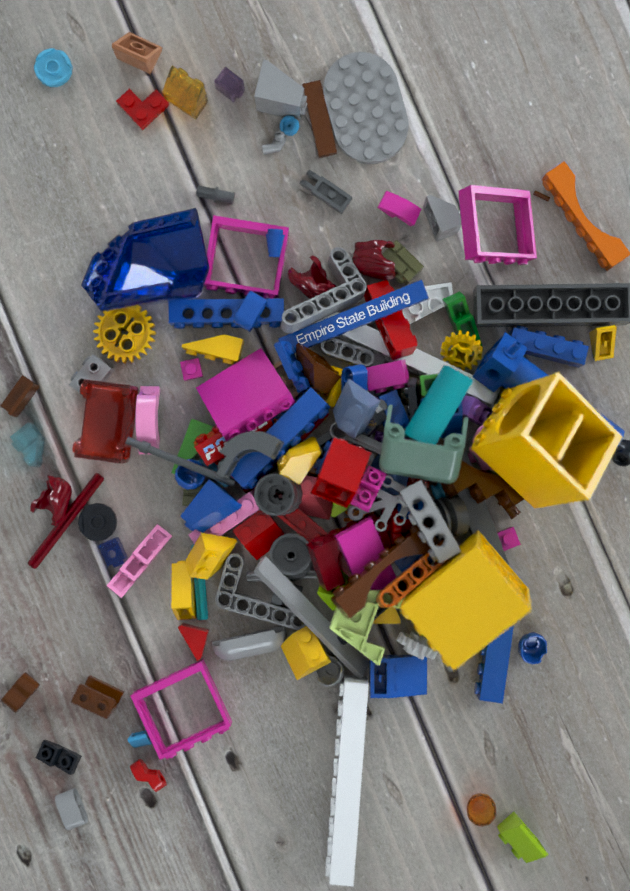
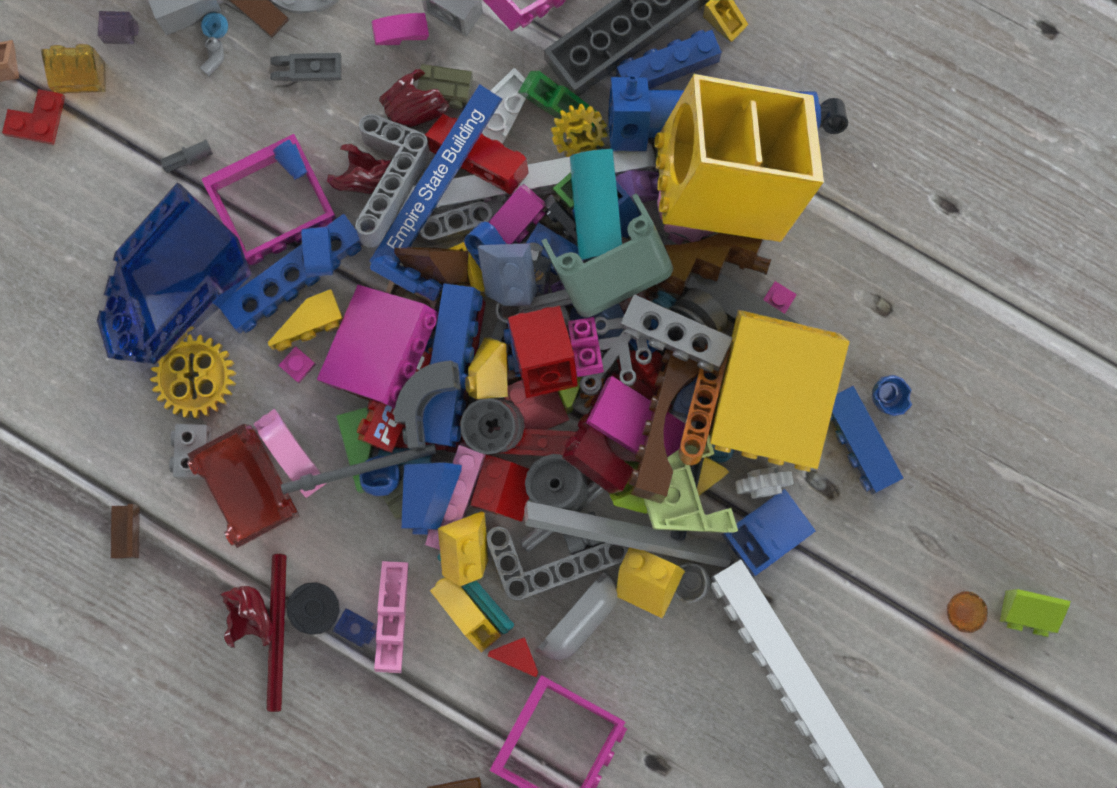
camera: 35 degrees left, 5 degrees down
clear light blue slope [10,423,45,468] -> none

